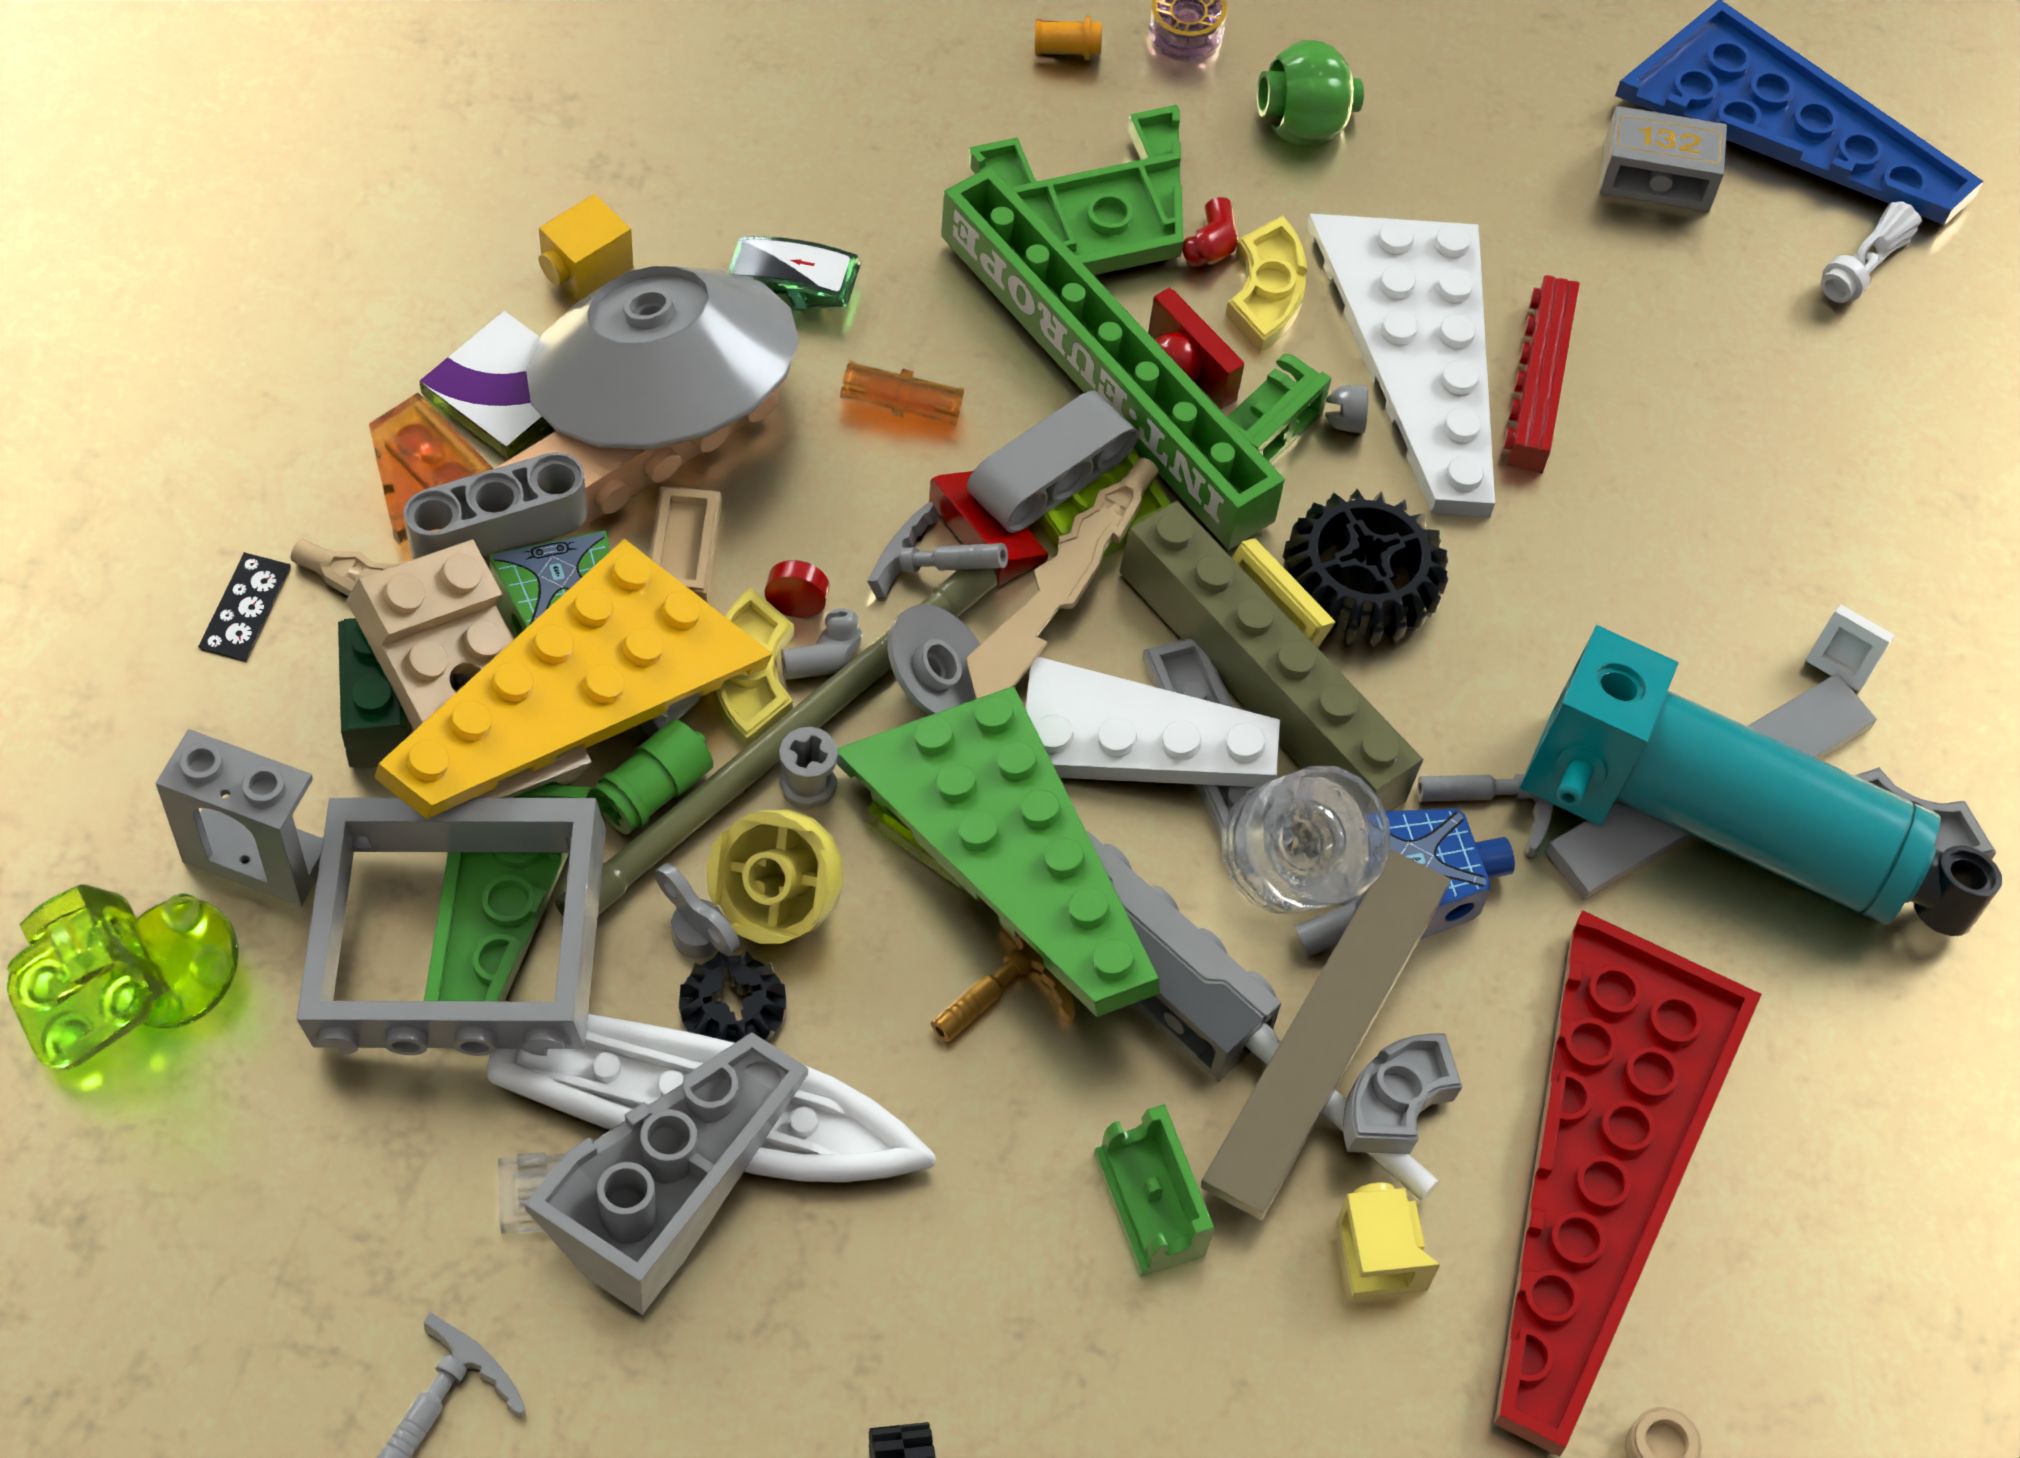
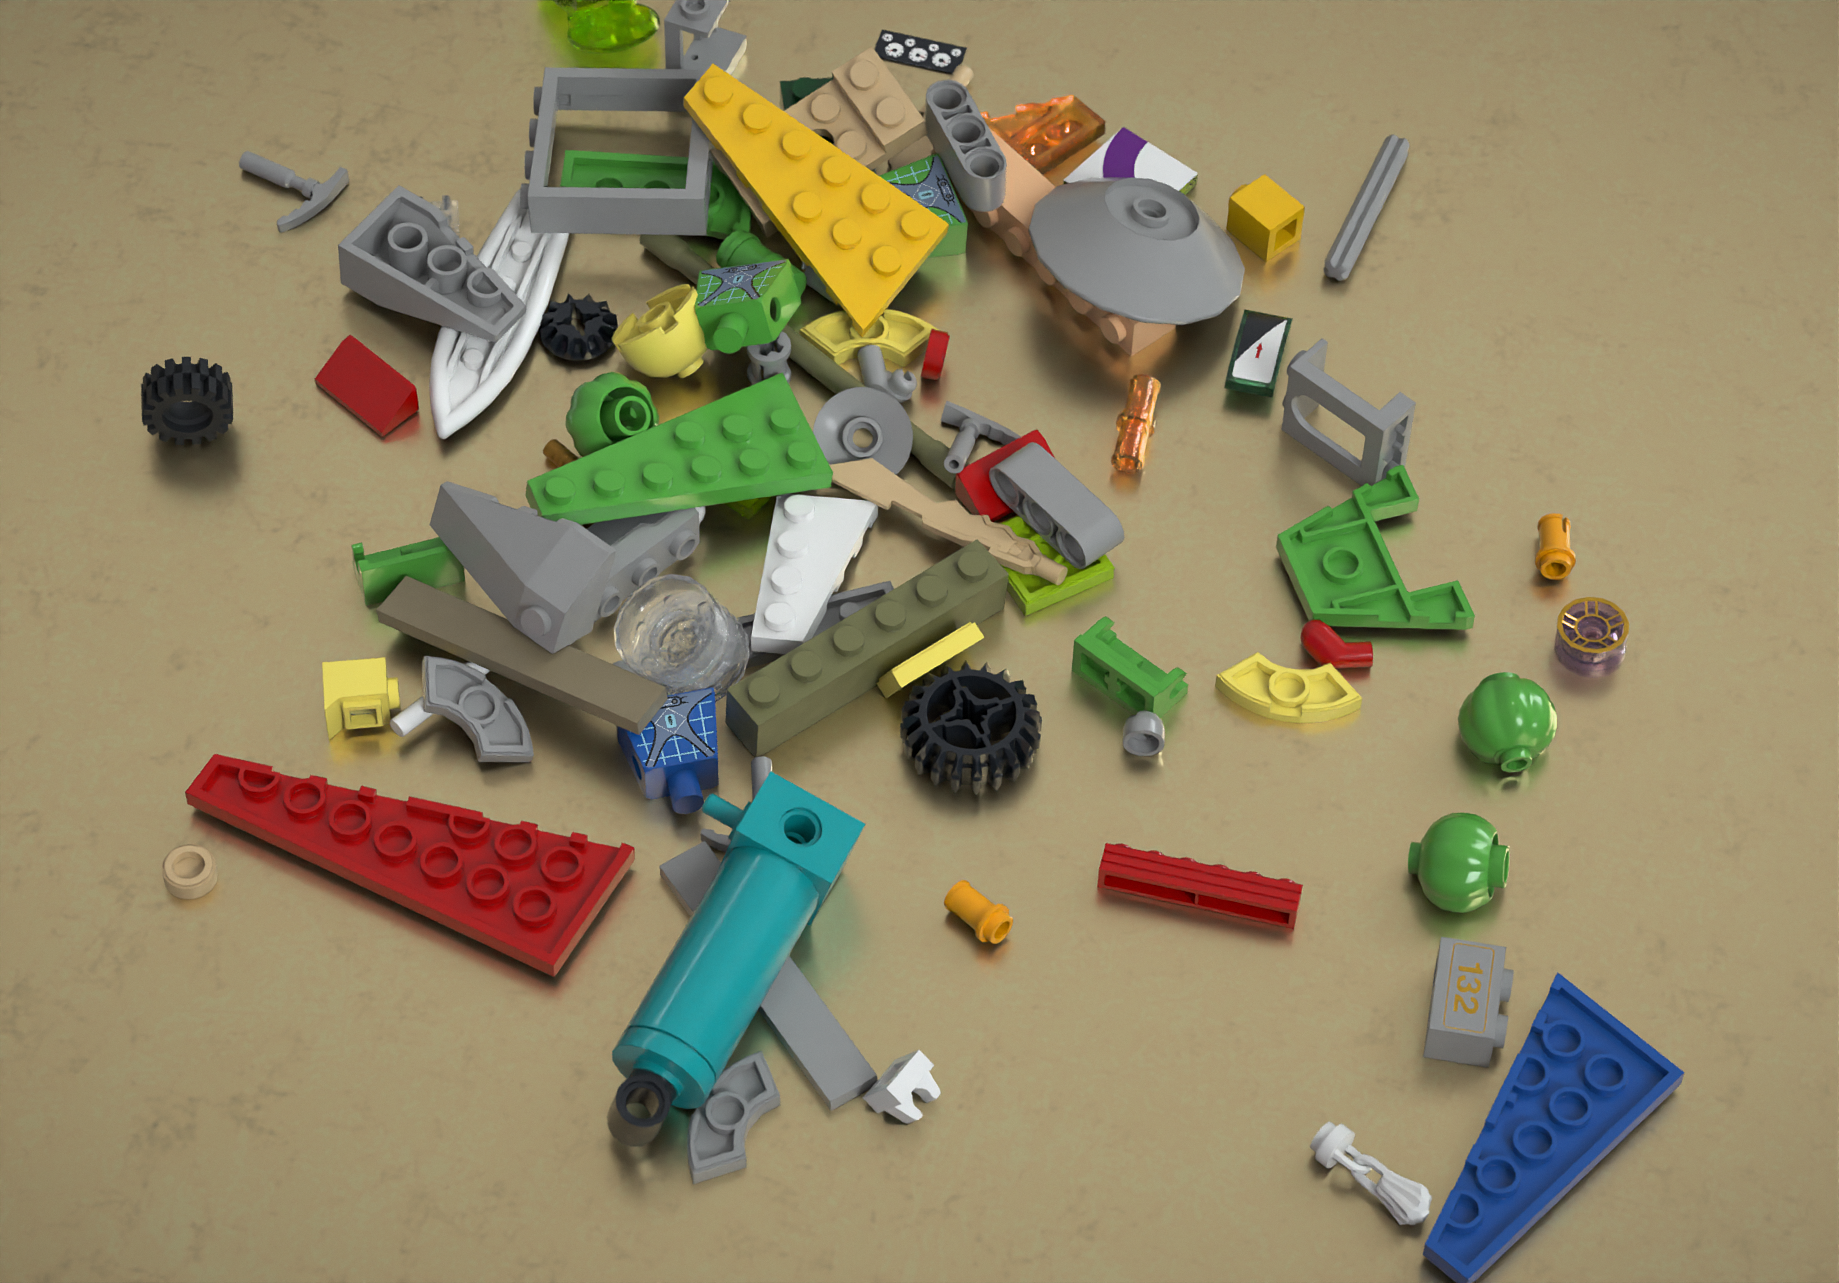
camera: 95 degrees right, 5 degrees down
tan tile [649,486,721,602] -> none
light grey piece [655,863,740,958] -> none
bright green brick [941,166,1285,550] -> none
red tile [1148,287,1245,410] -> none
white wing [1306,213,1495,517] -> none
none -> red slope [315,335,419,437]
none -> light grey wedge [430,481,617,654]
none -> bright green plant [565,372,659,457]
none -> bright green torso [695,259,801,354]
none -> light orange pin [944,880,1013,944]
none -> light grey panel [1281,338,1416,486]
none -> light grey axle [1323,135,1410,281]
none -> bright green plant [1408,812,1510,913]

